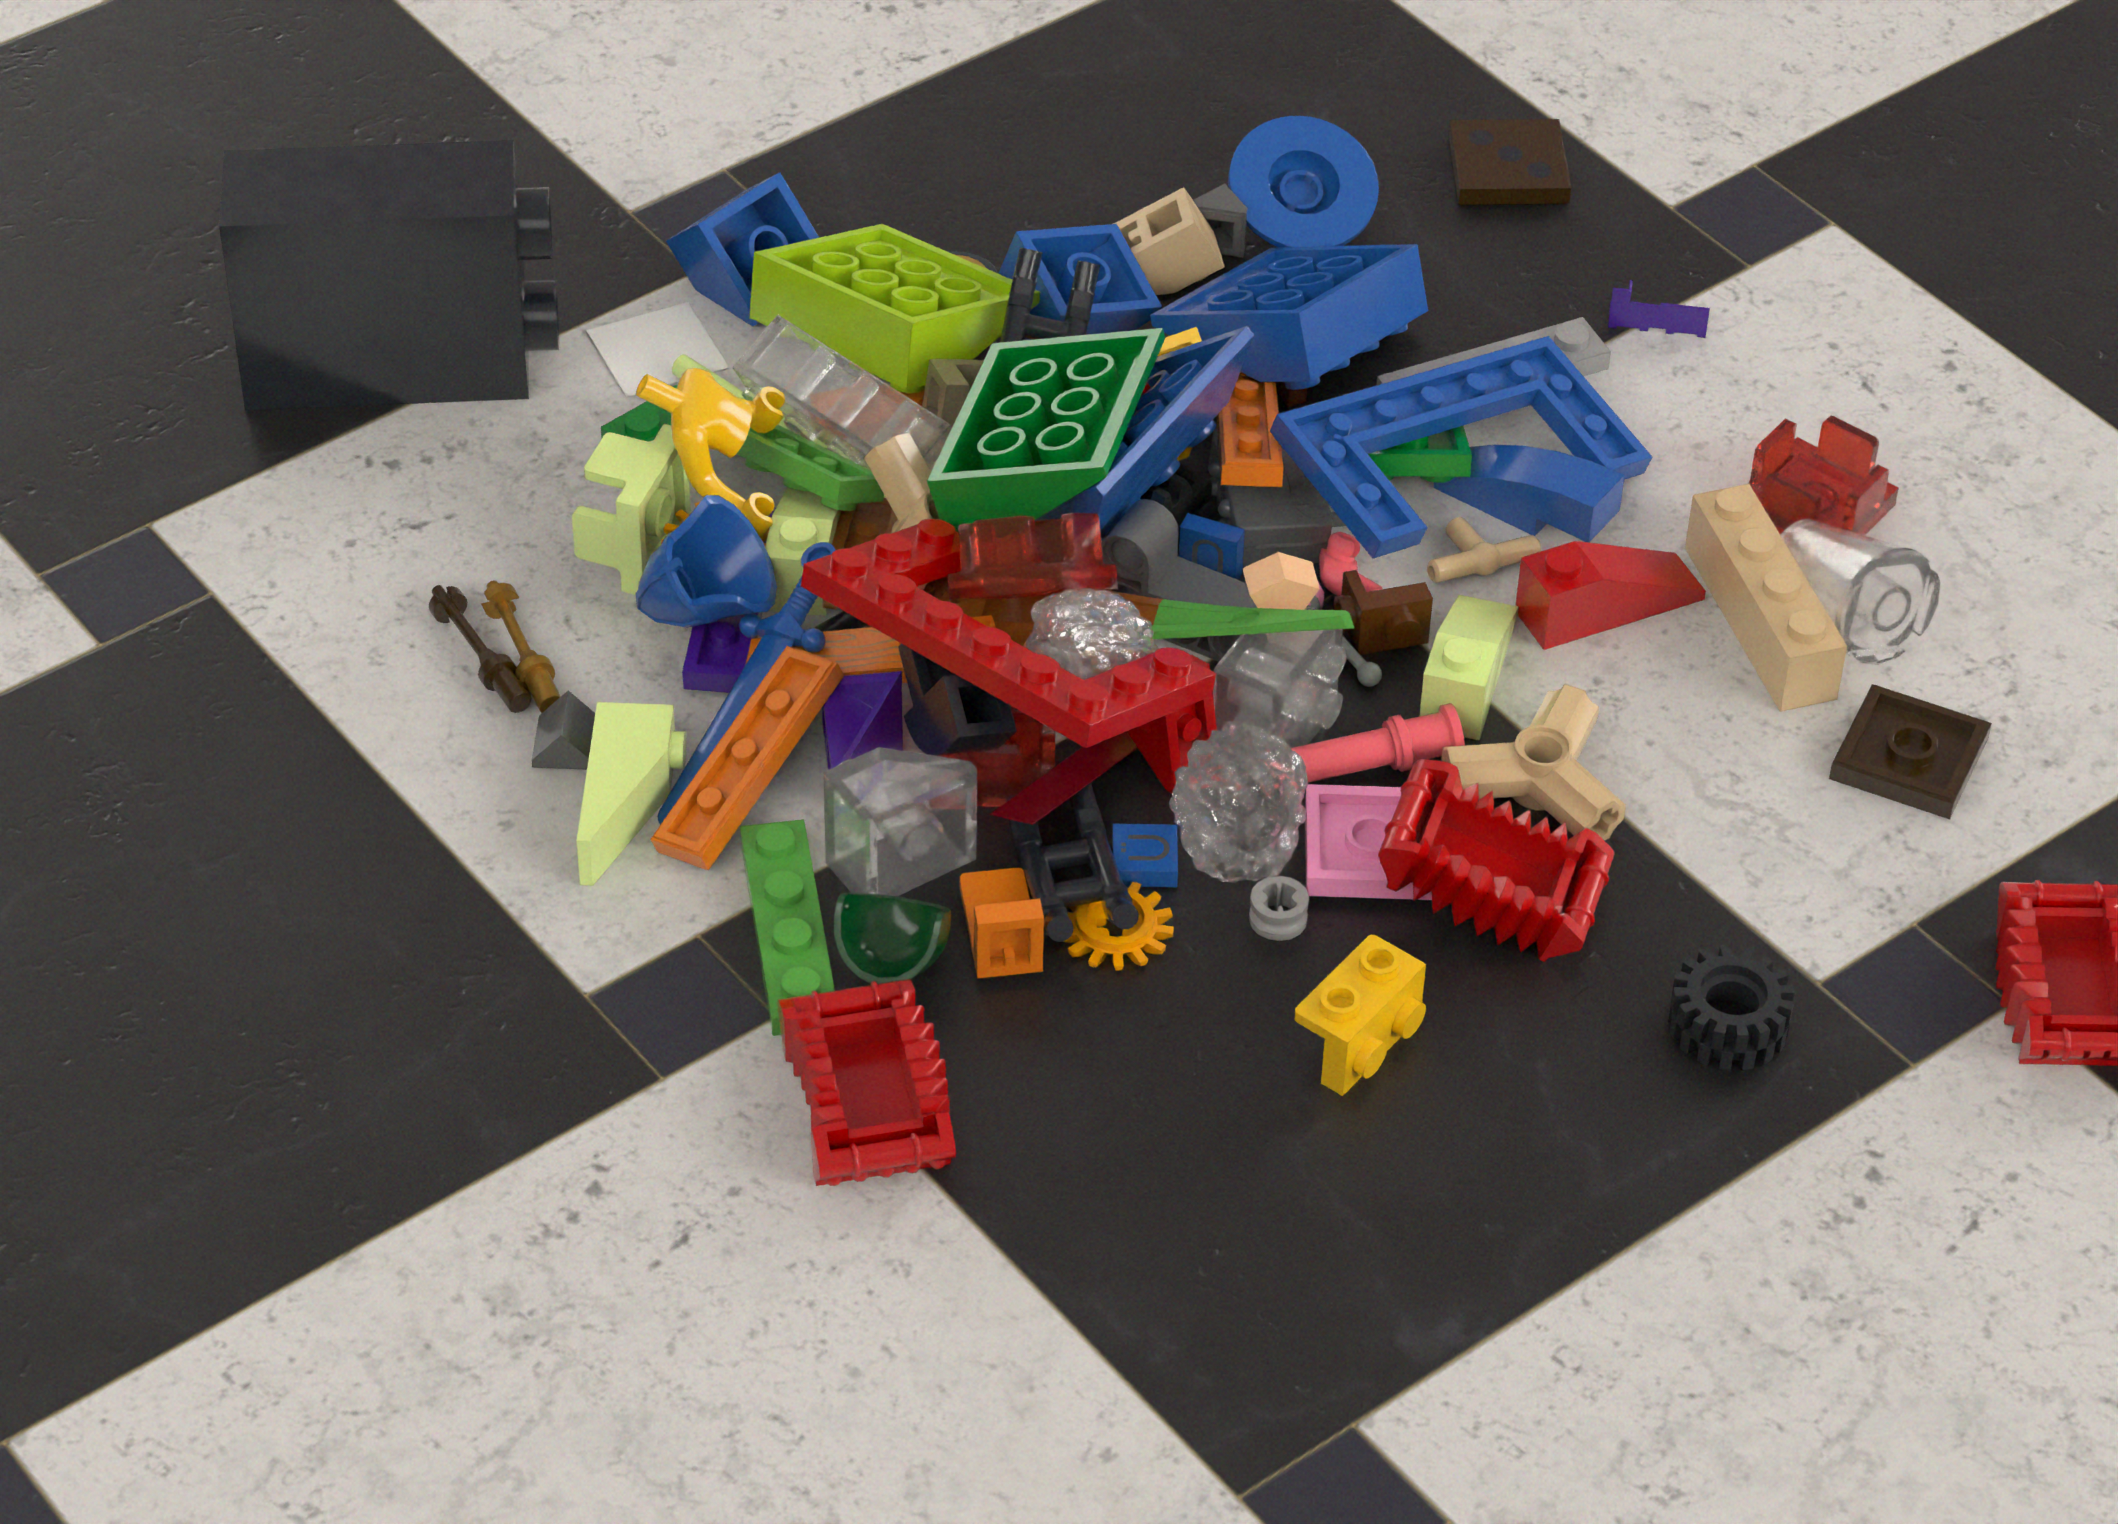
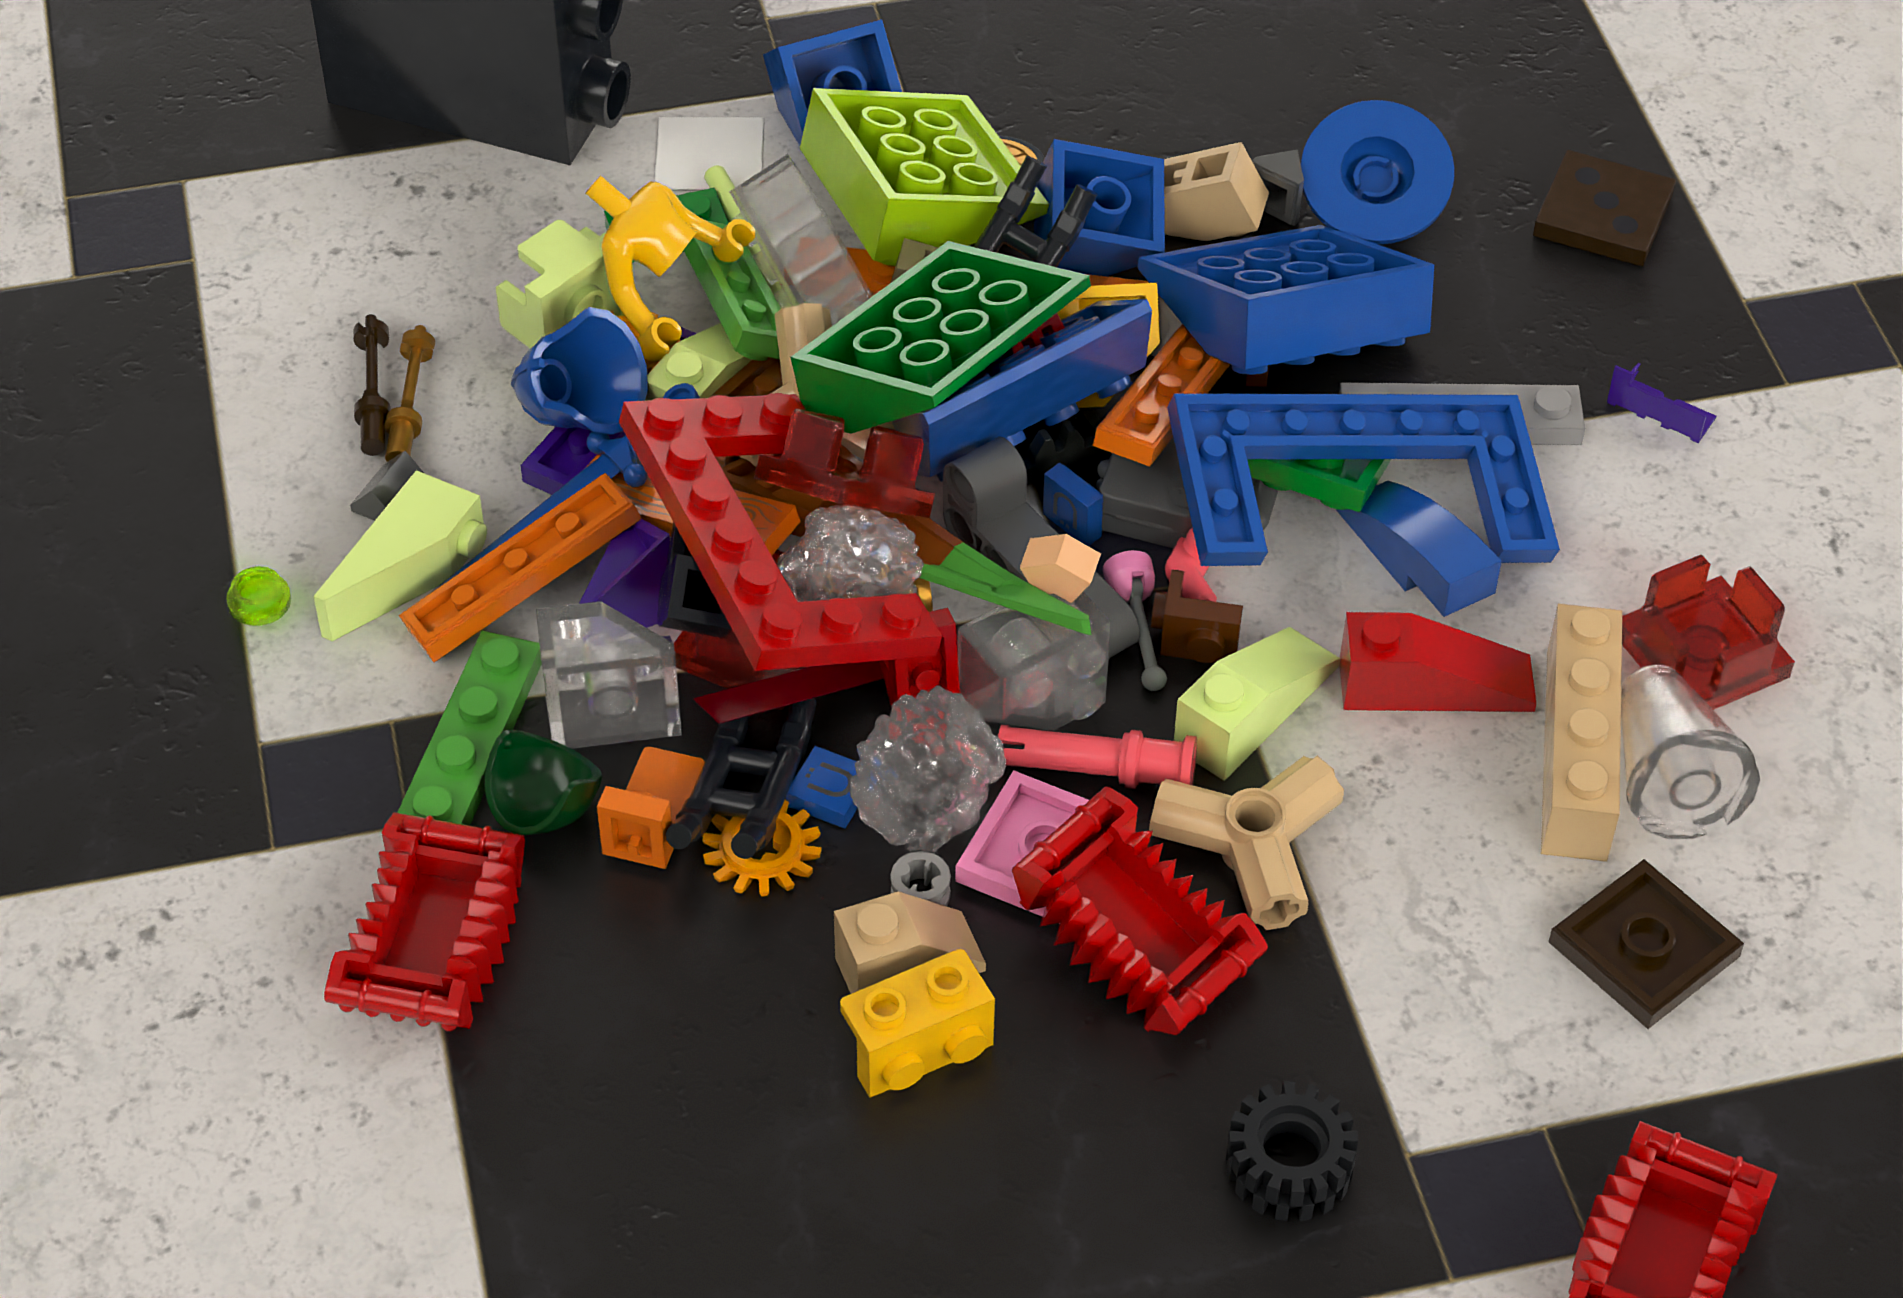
camera: 25 degrees right, 5 degrees up
tan piece [1427,517,1541,583] -> none
none -> clear neon green plate [227,566,291,626]
none -> tan slope [834,891,986,994]

